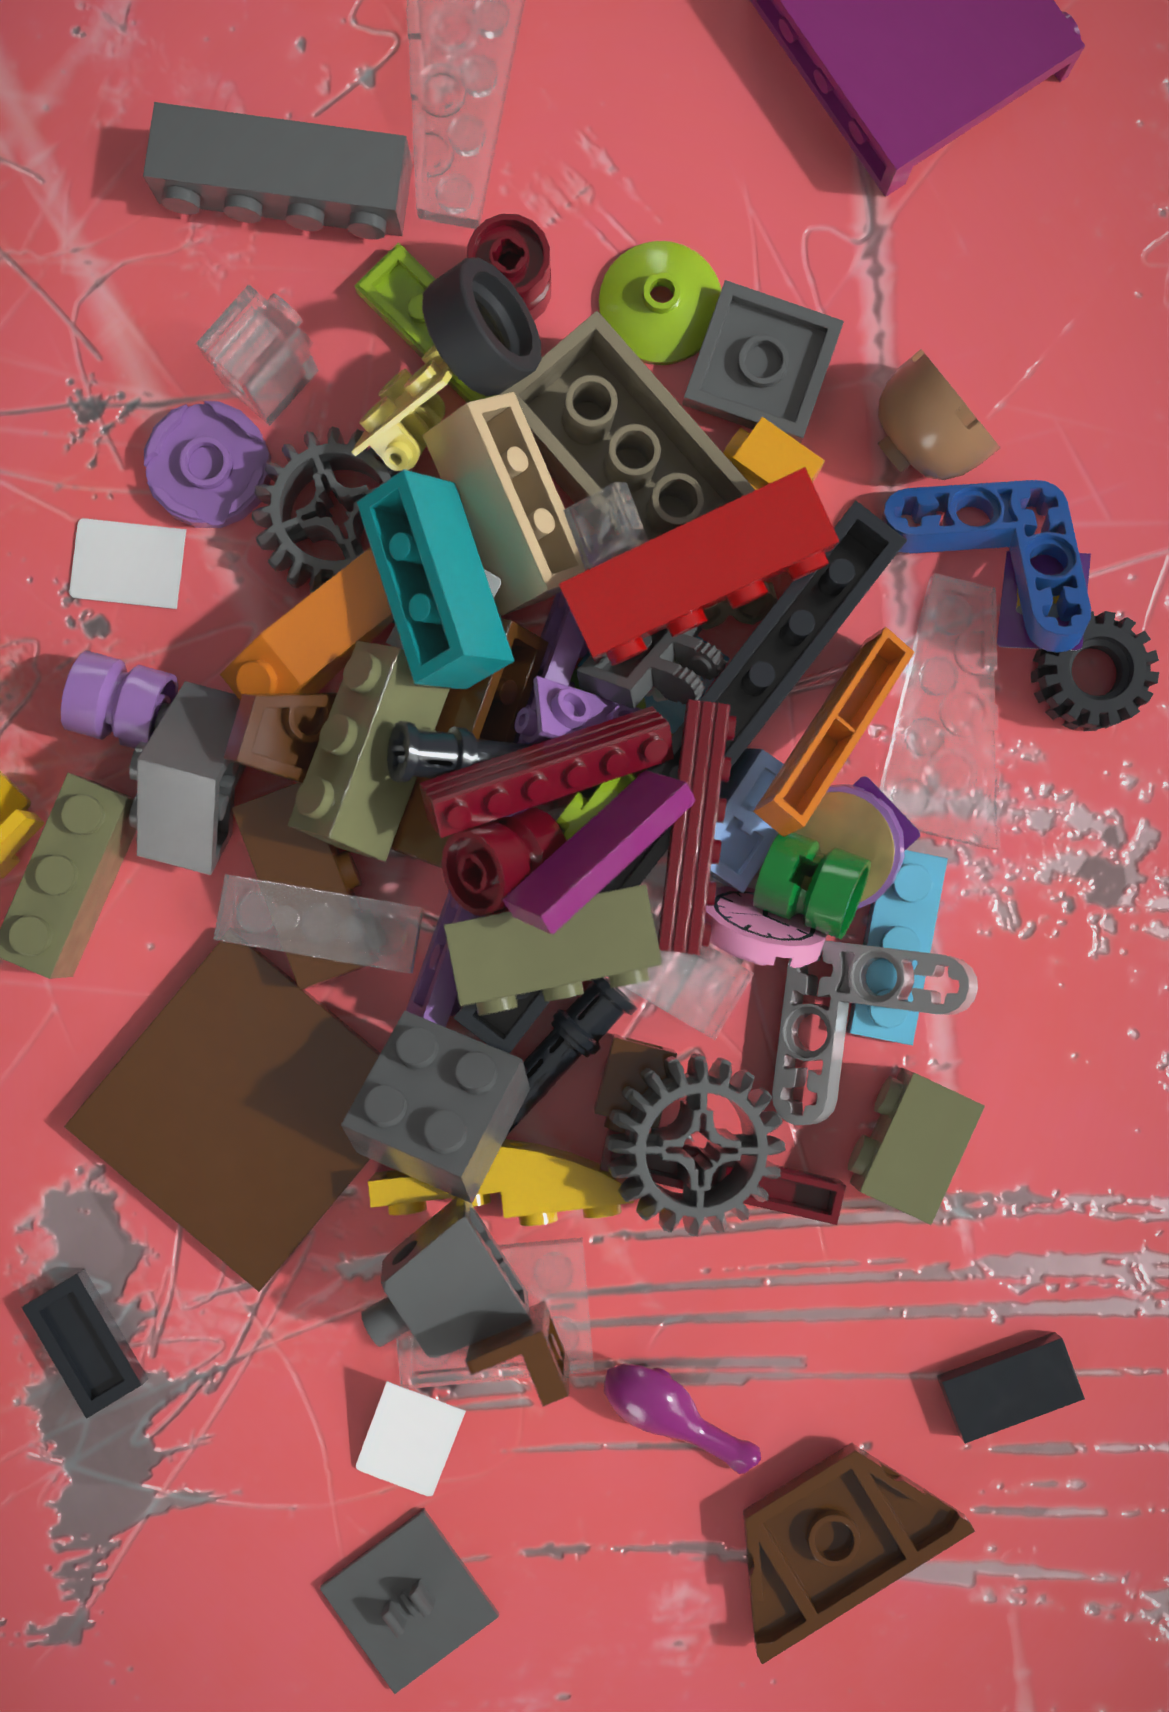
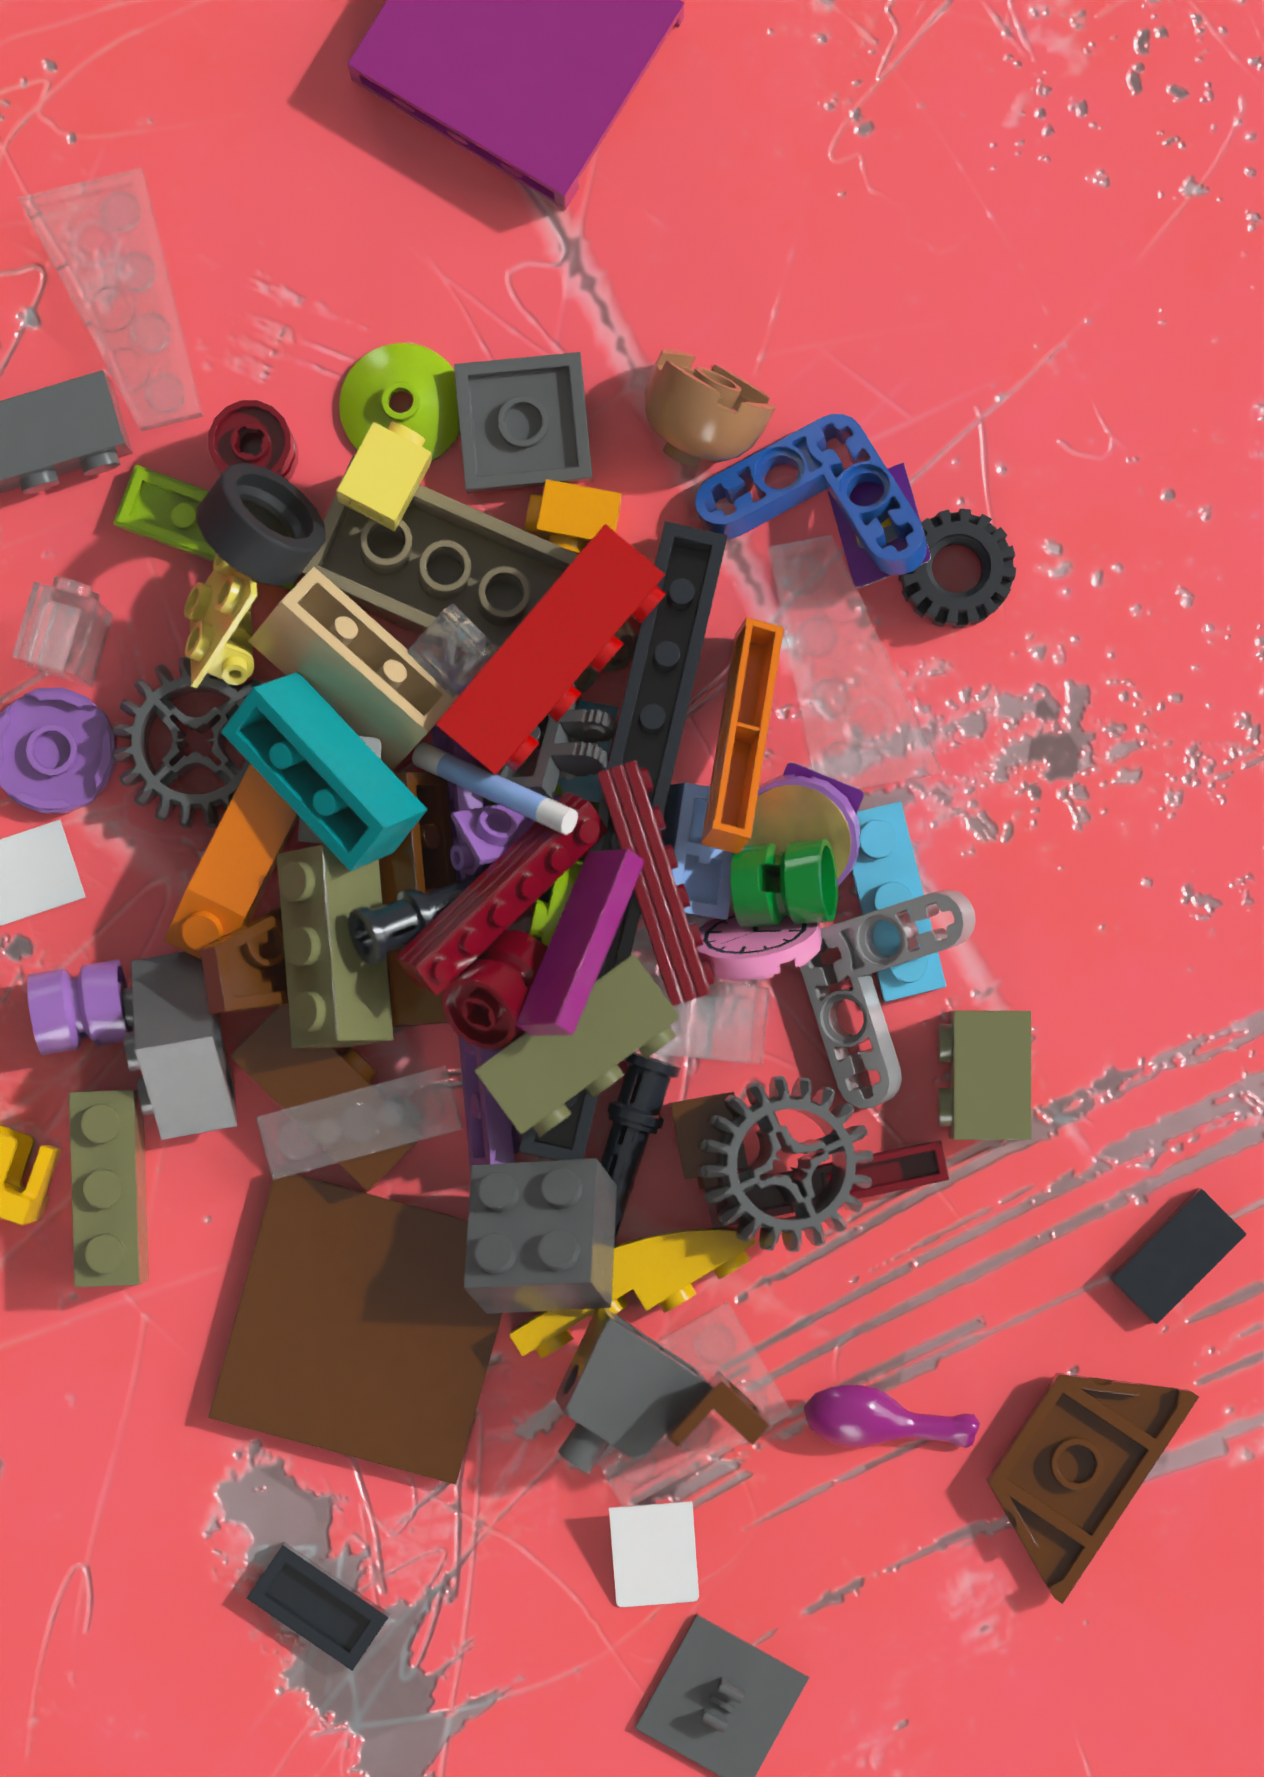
camera: 25 degrees left, 0 degrees up
none -> light yellow brick [337,422,432,531]
none -> light blue bar [412,742,578,834]

